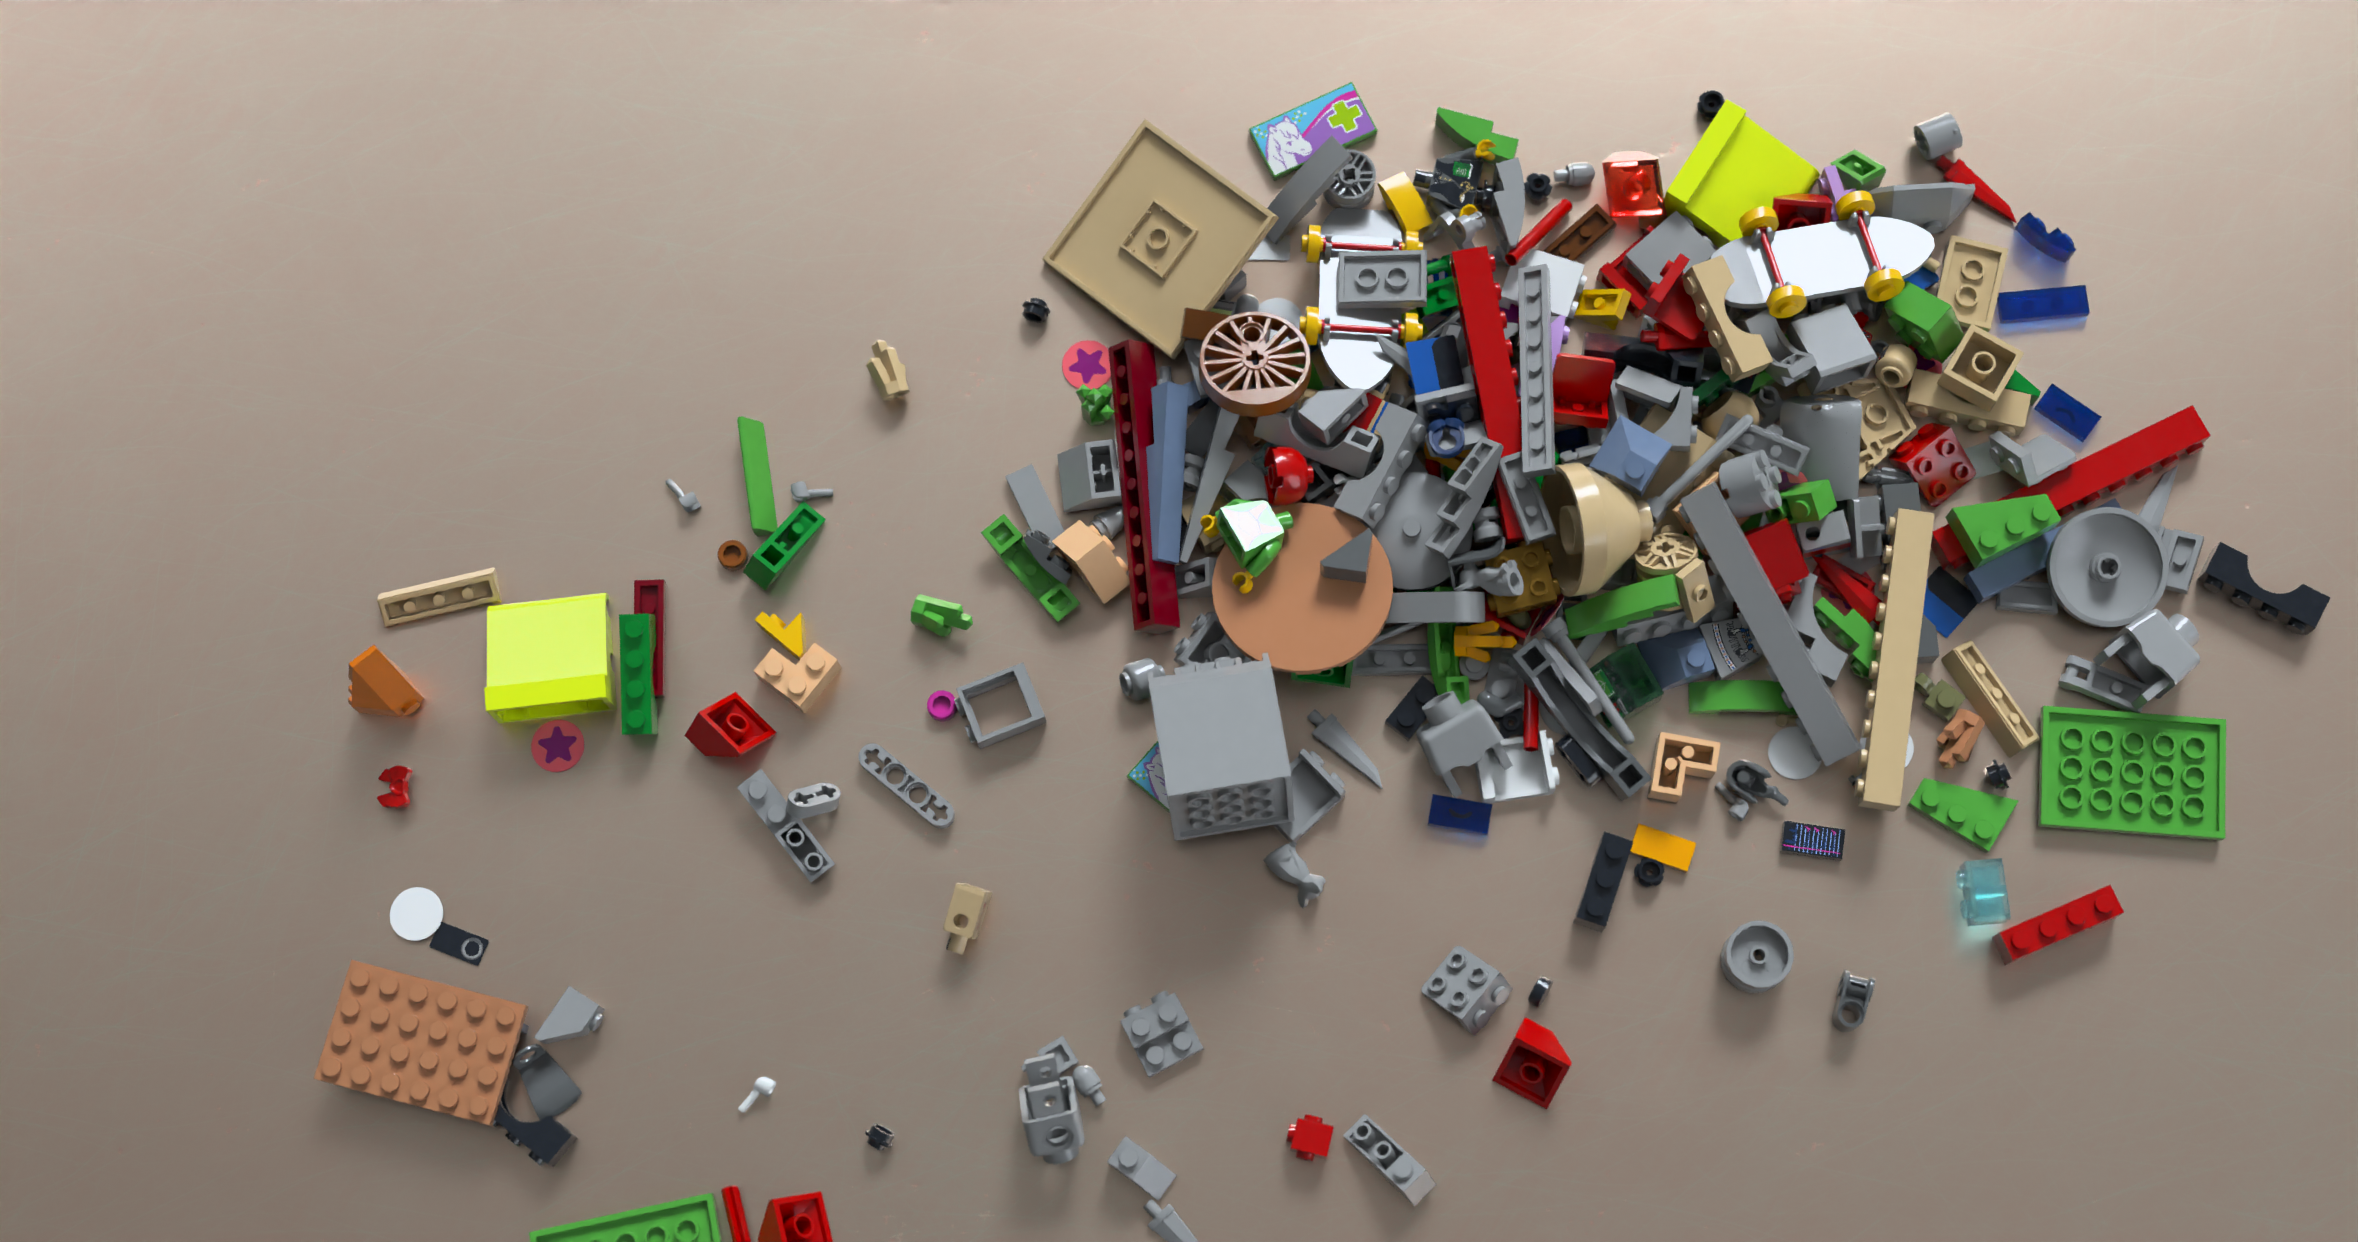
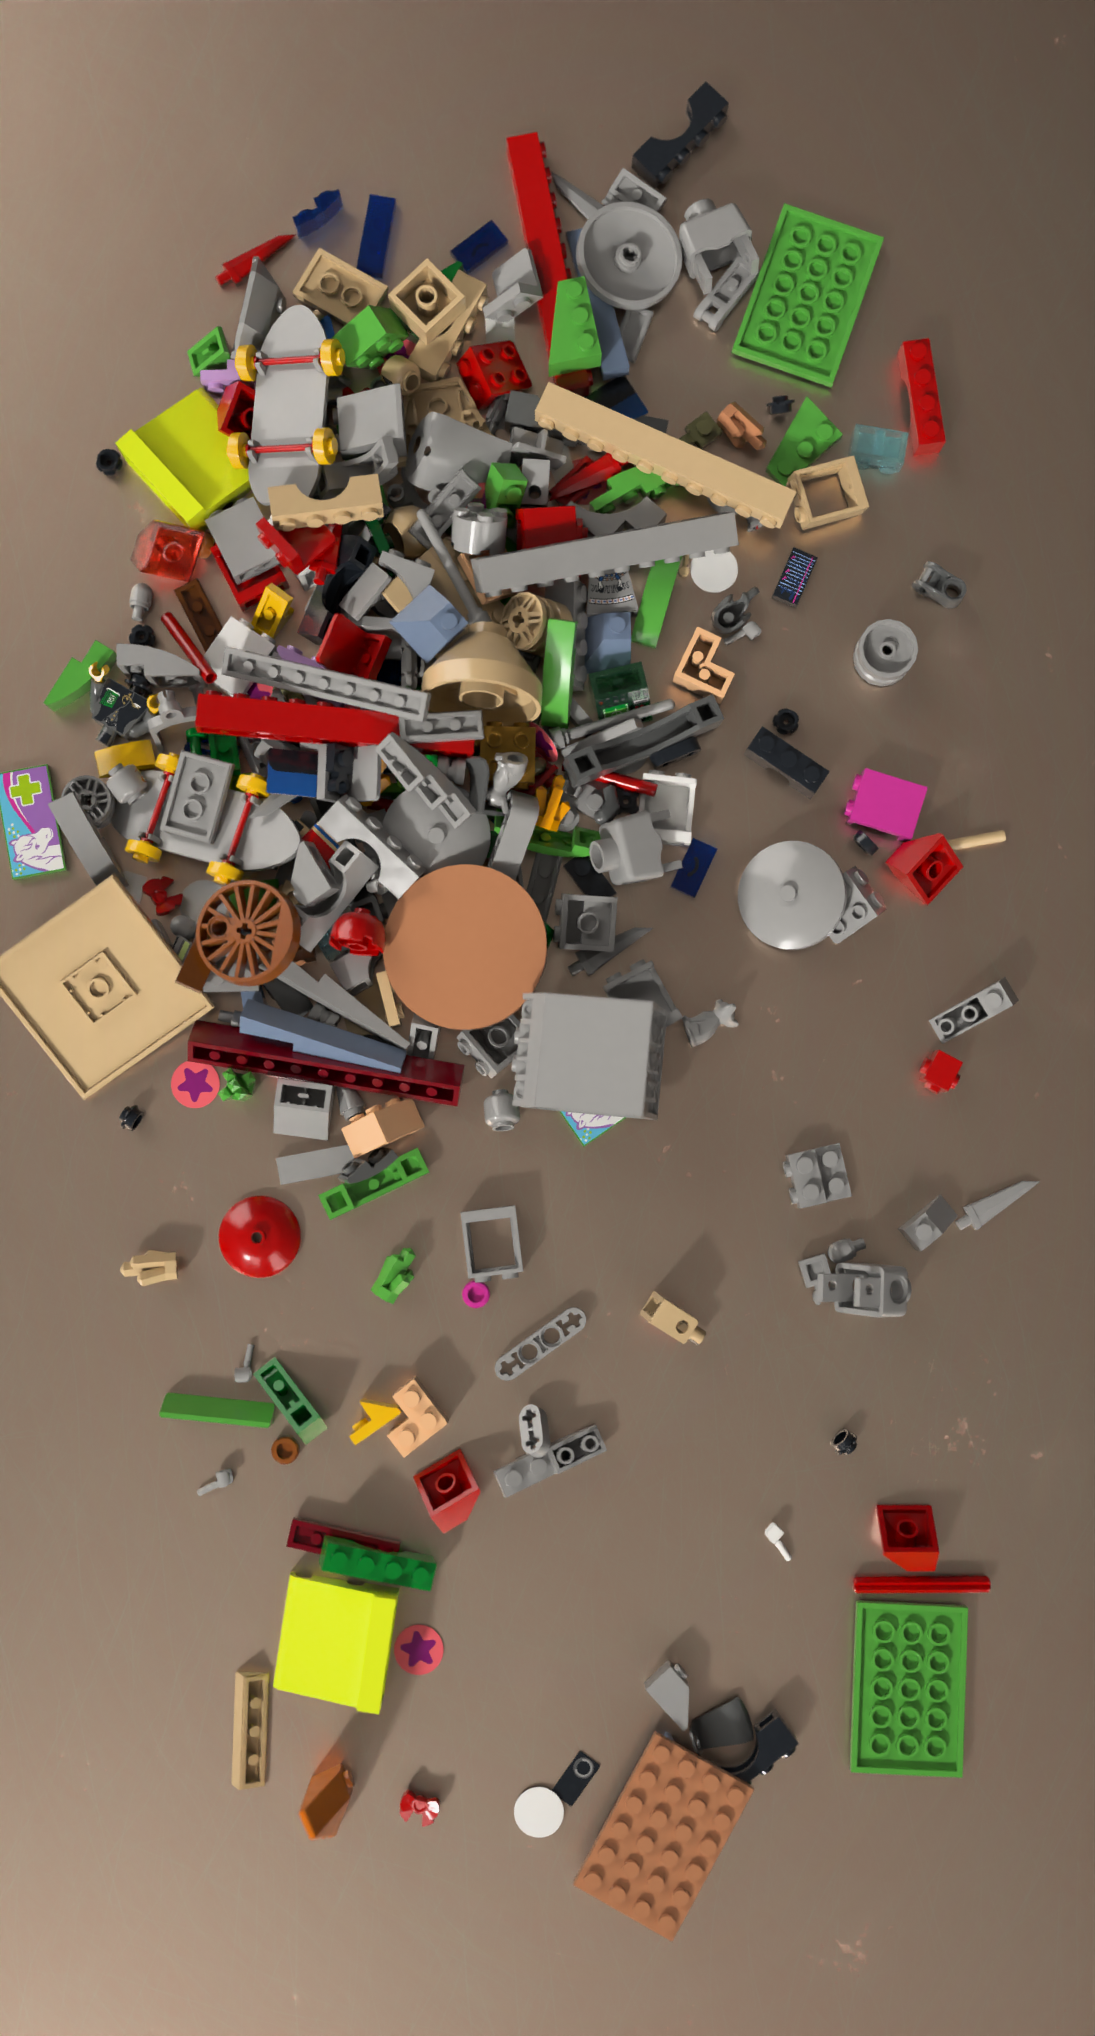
camera: 85 degrees left, 10 degrees up
torso [1200,499,1293,594] -> none
dark grey slope [1320,528,1372,583] -> none
dark blue piece [1426,417,1465,459] -> none
light orange tile [1630,823,1696,873] -> none
tan plate [1675,558,1715,623] -> none
light grey piece [1913,112,1963,161] -> none
tan slope [1941,640,2040,758] -> none
none -> light grey head [106,763,147,805]
none -> red piece [142,876,183,916]
none -> red dish [219,1196,301,1278]
none -> light grey plate [553,893,618,952]
none -> light grey dish [738,841,847,950]
none -> tan window [786,455,869,530]
none -> dark pink panel [844,768,928,842]
none -> tan bar [947,830,1006,850]

